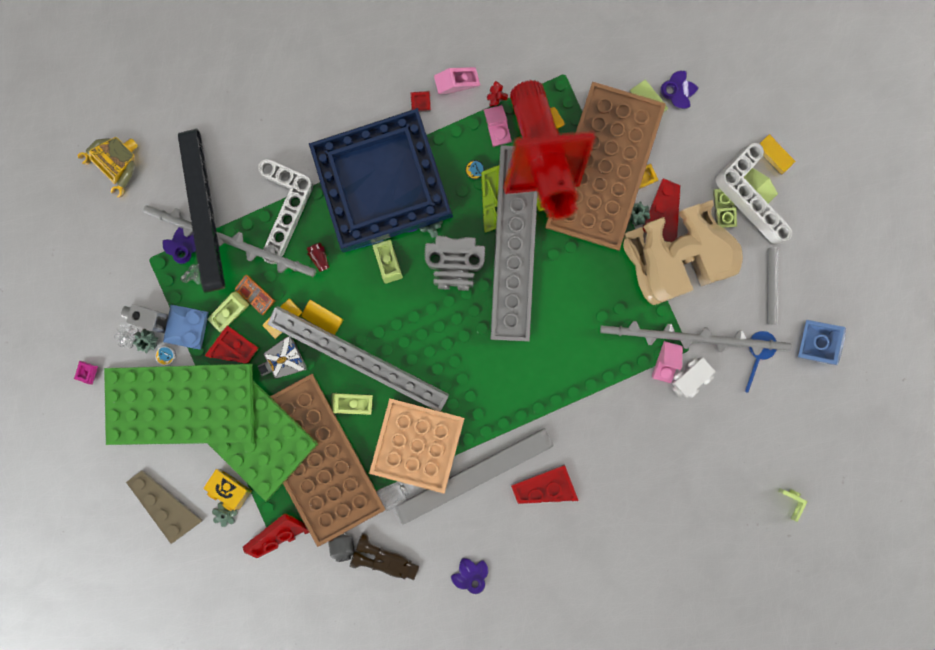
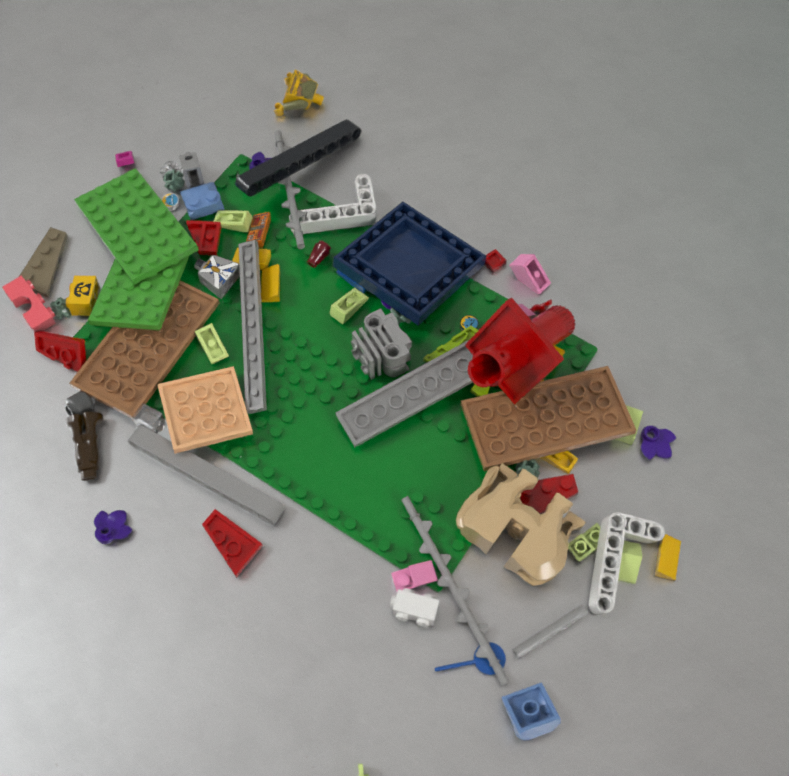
camera: 55 degrees right, 25 degrees down
none -> coral arch [2,275,56,332]

